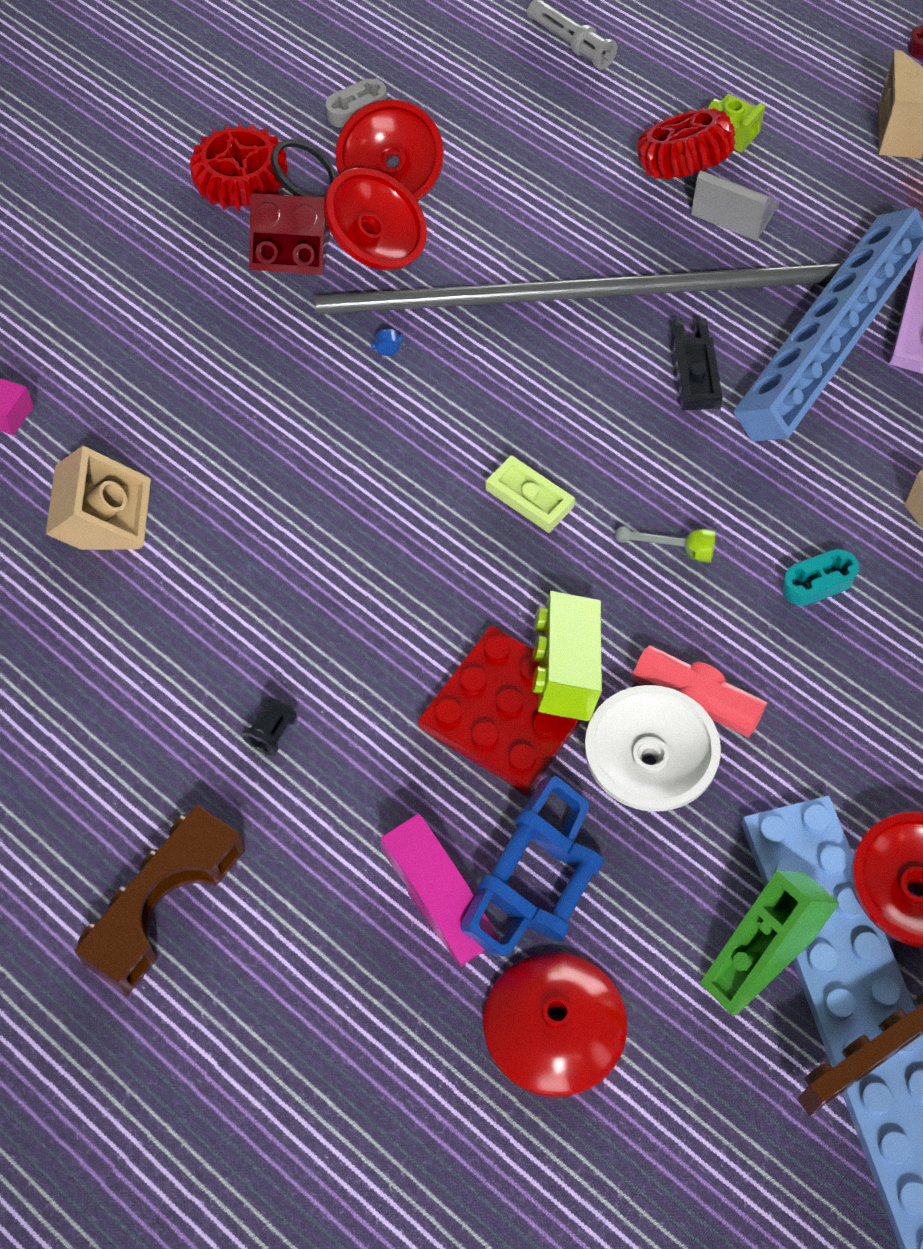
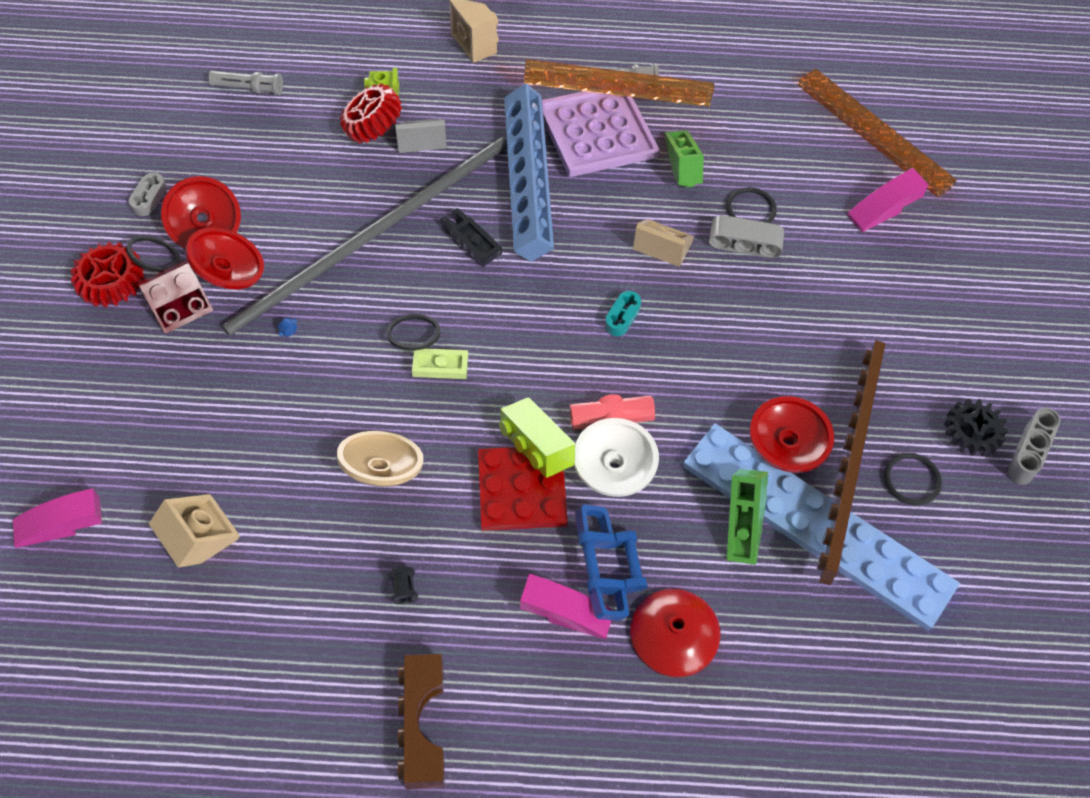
camera: 40 degrees left, 0 degrees up
hinge [615,526,716,563] -> none
none -> tan dish [337,431,423,487]
none -> black piece [387,314,440,351]

